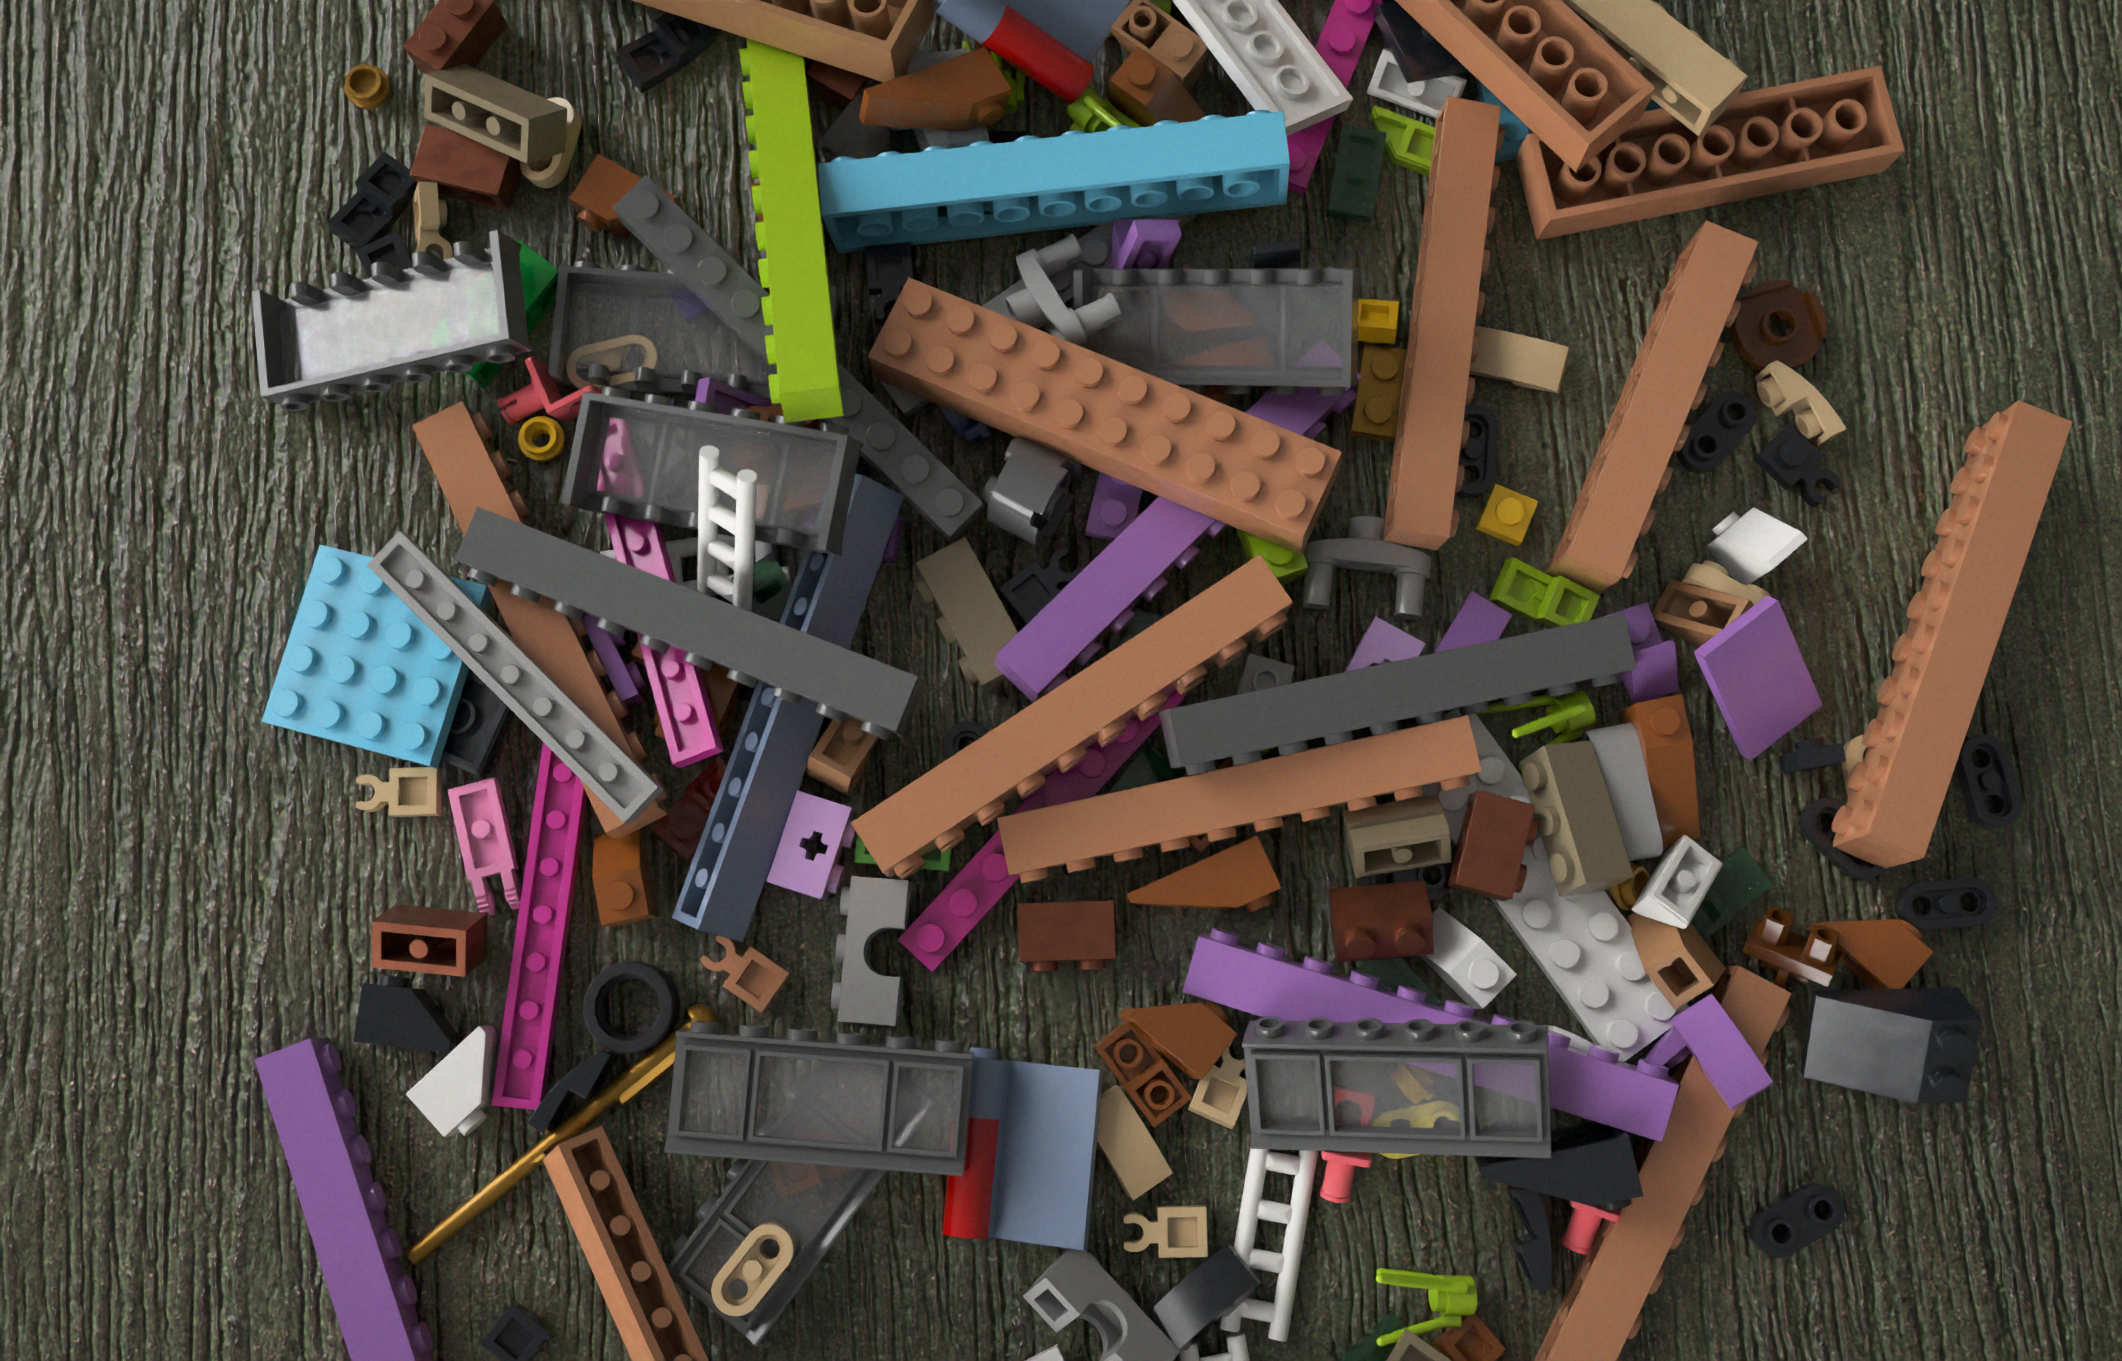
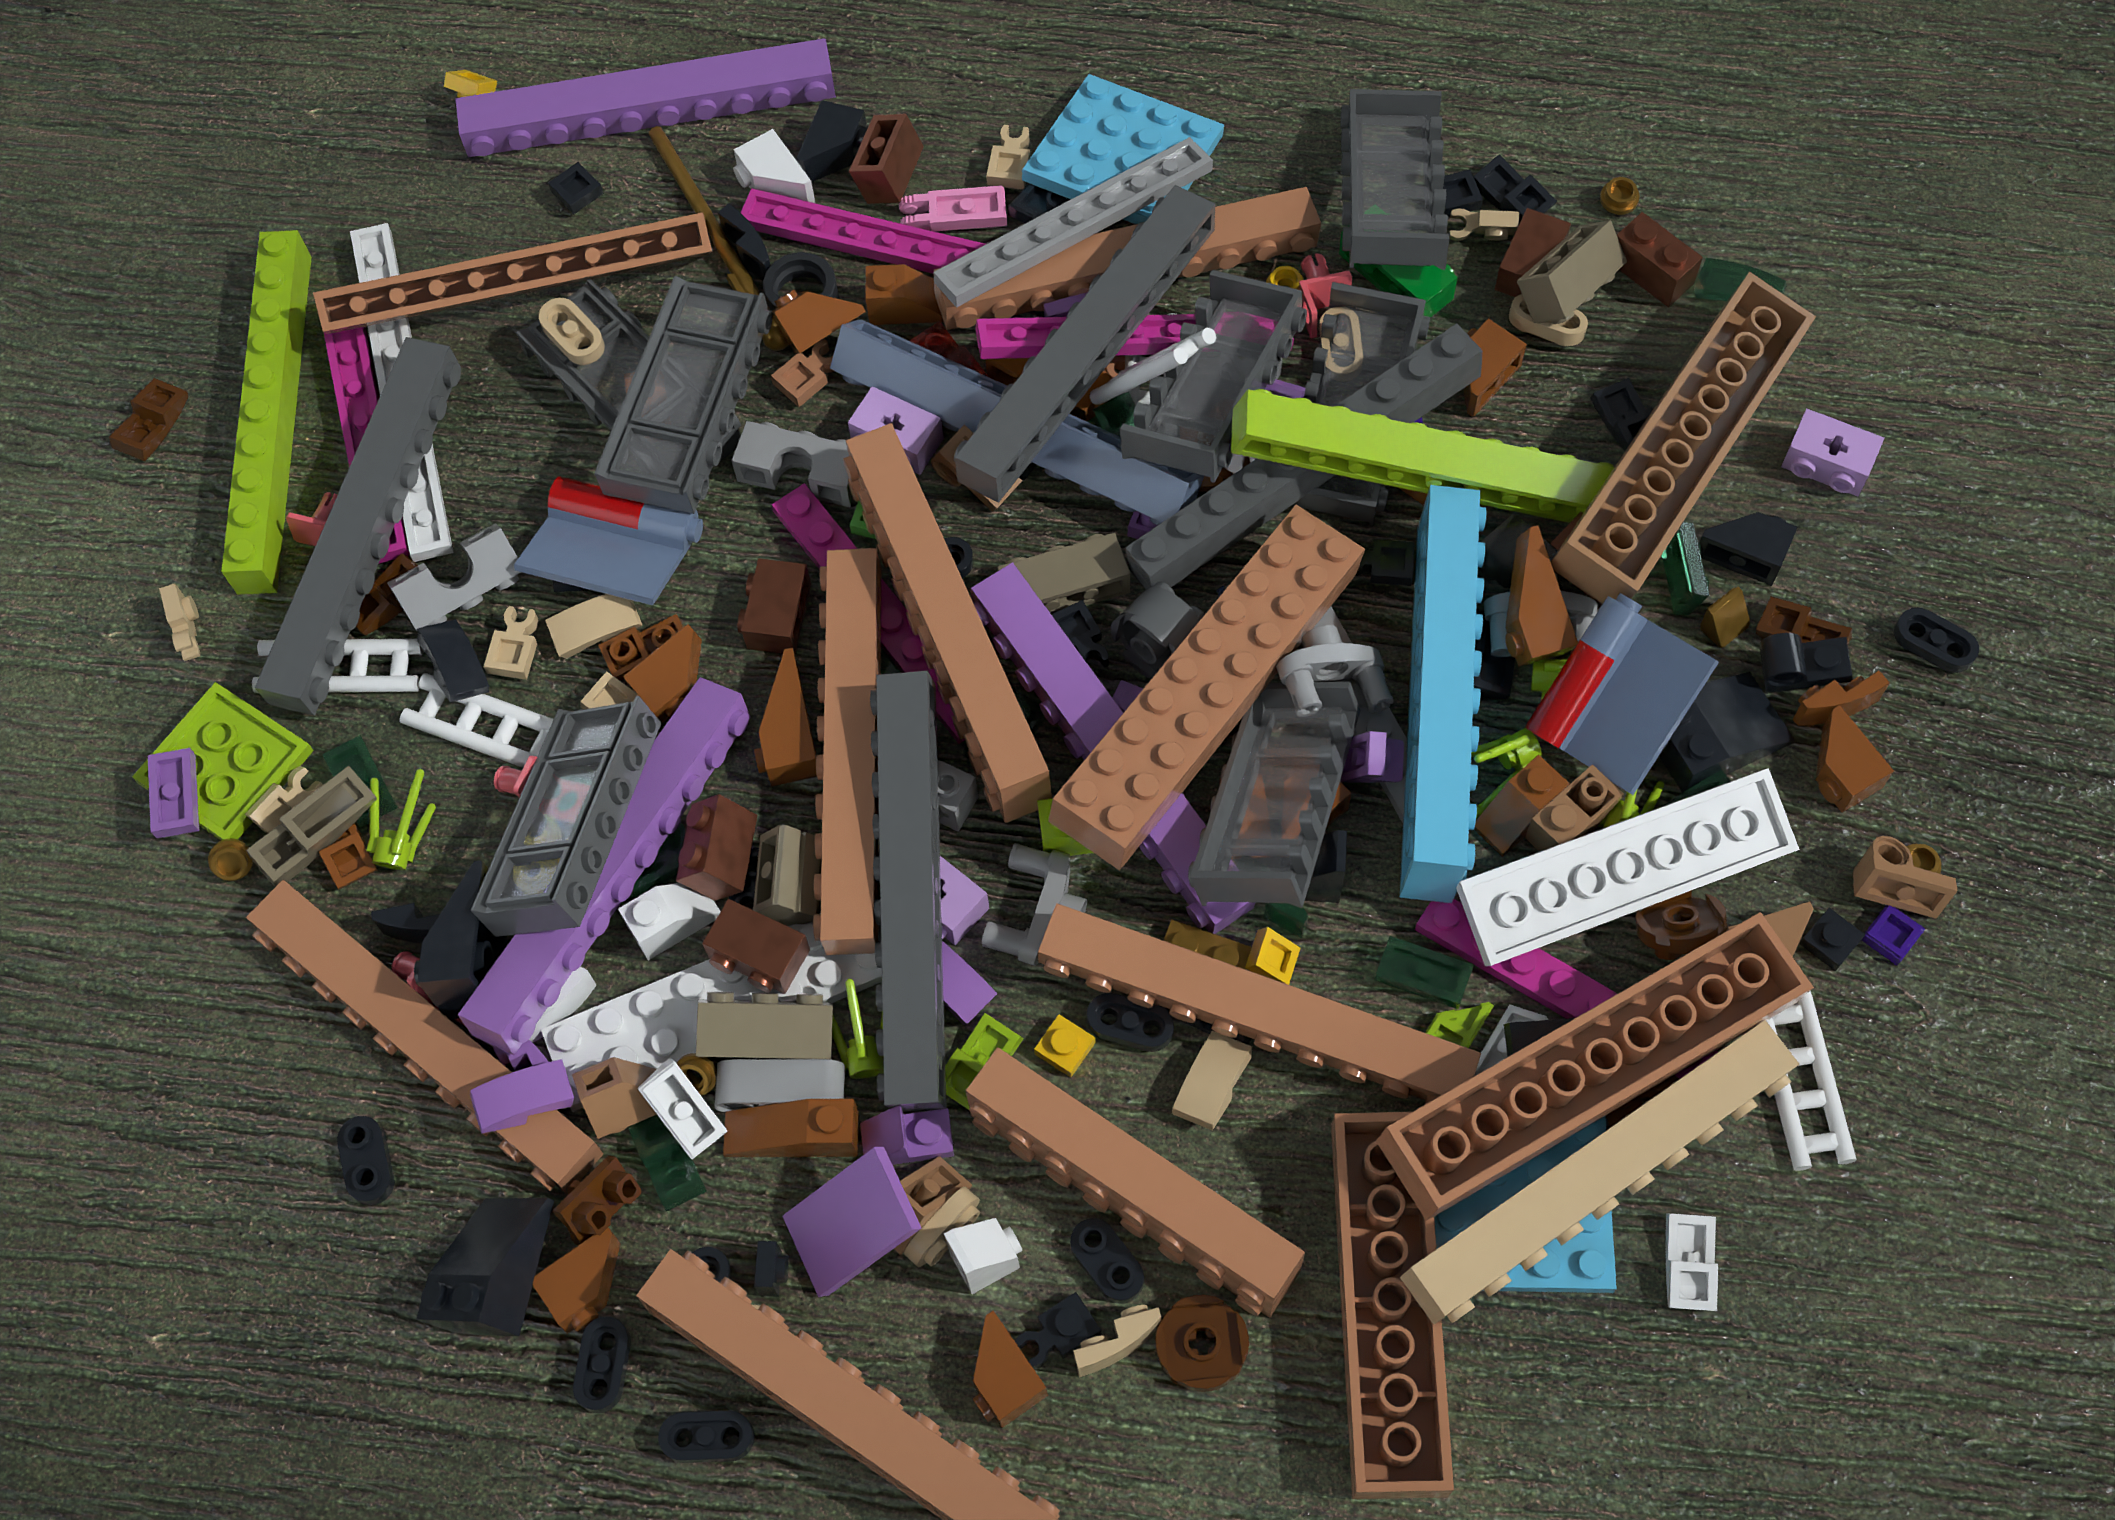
camera: 105 degrees right, 15 degrees down
none -> dark orange slope [772,289,866,354]
none -> dark orange slope [972,1310,1048,1428]

